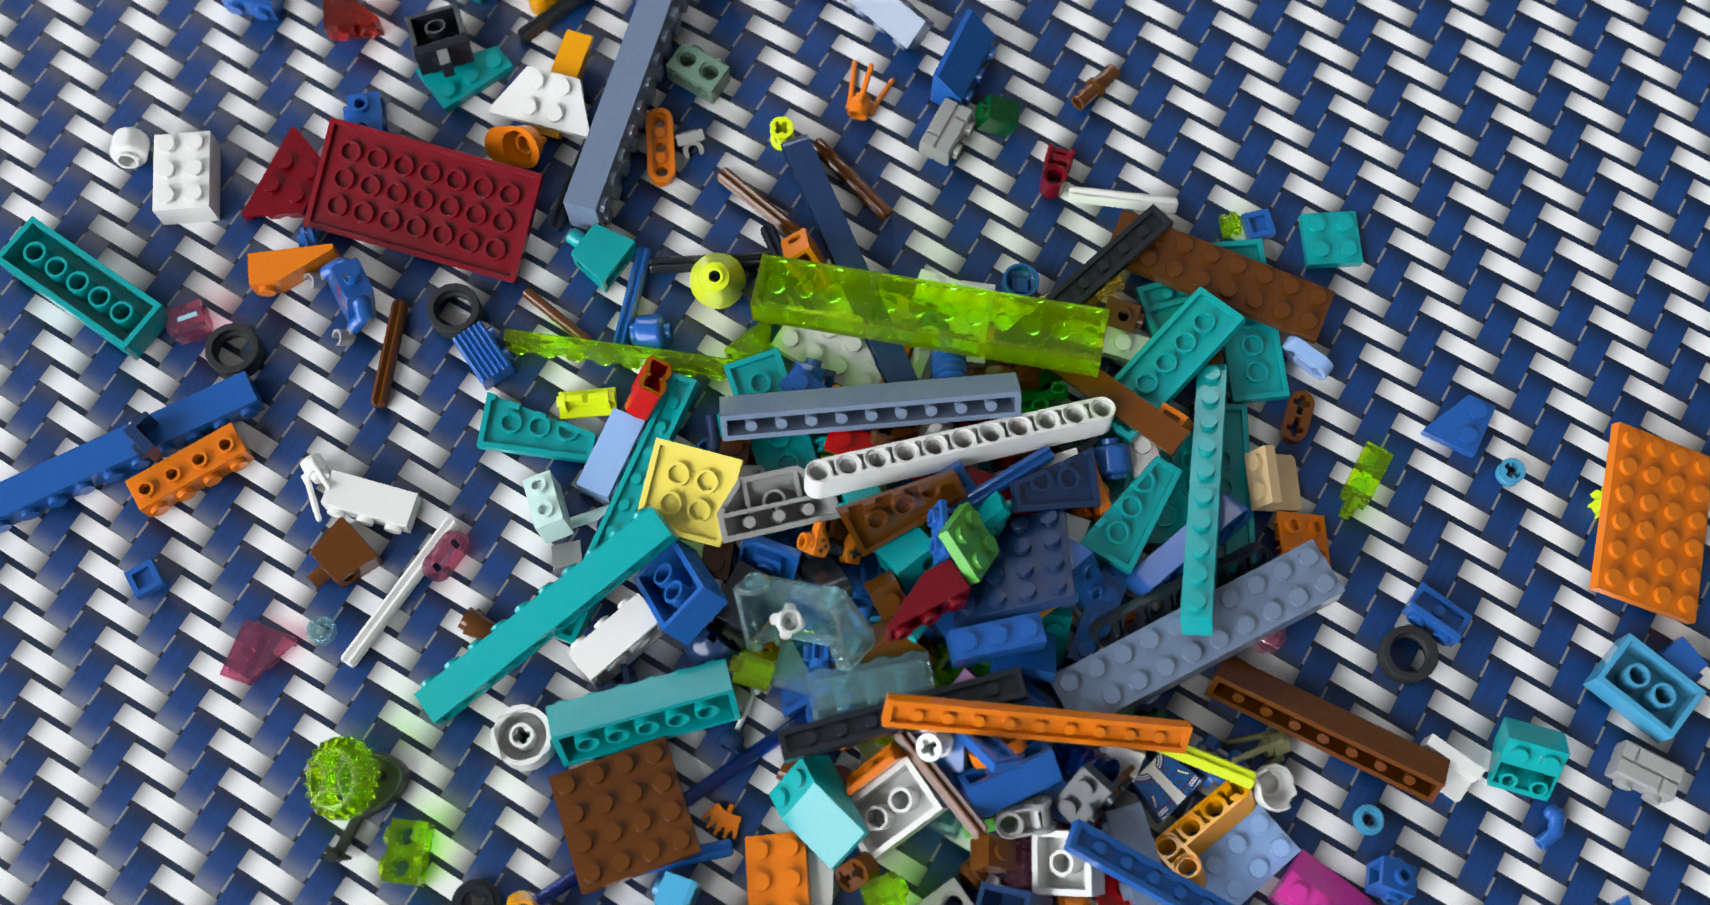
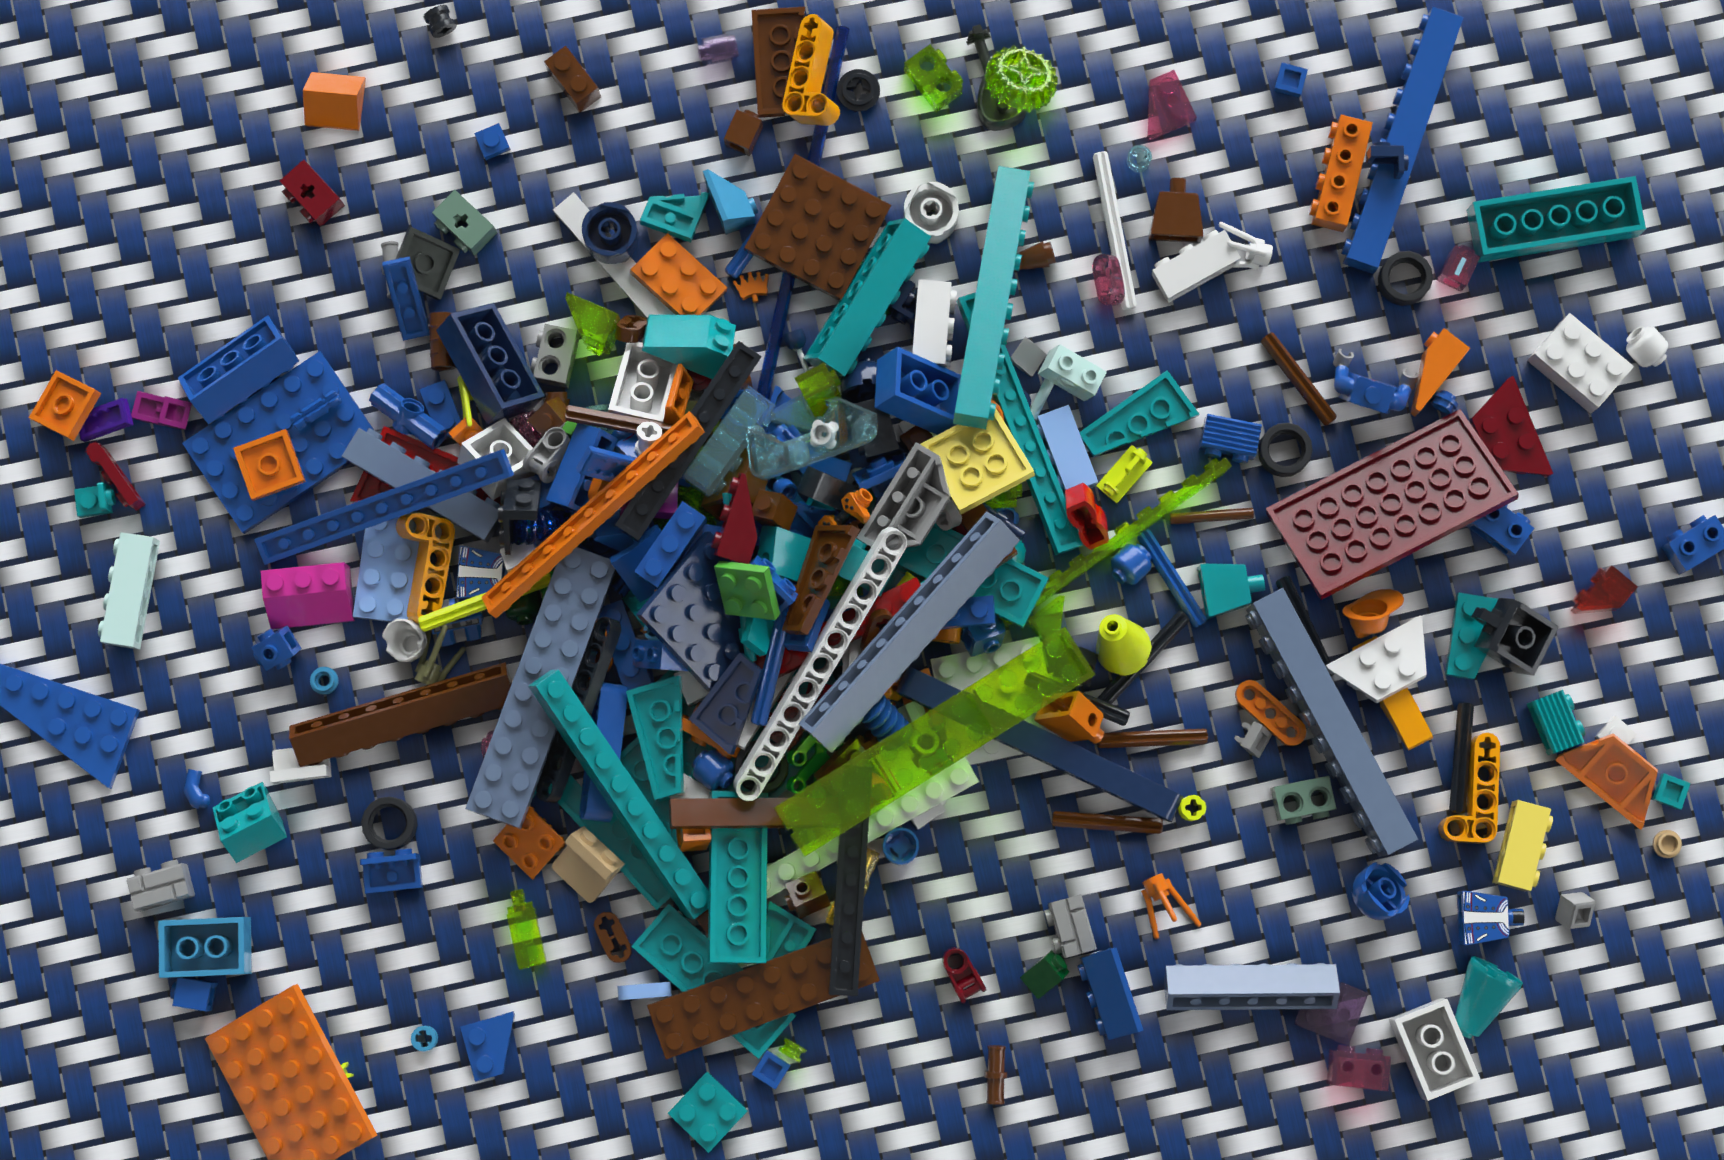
camera: 140 degrees right, 10 degrees up
white axle [1068,186,1178,214] -> none

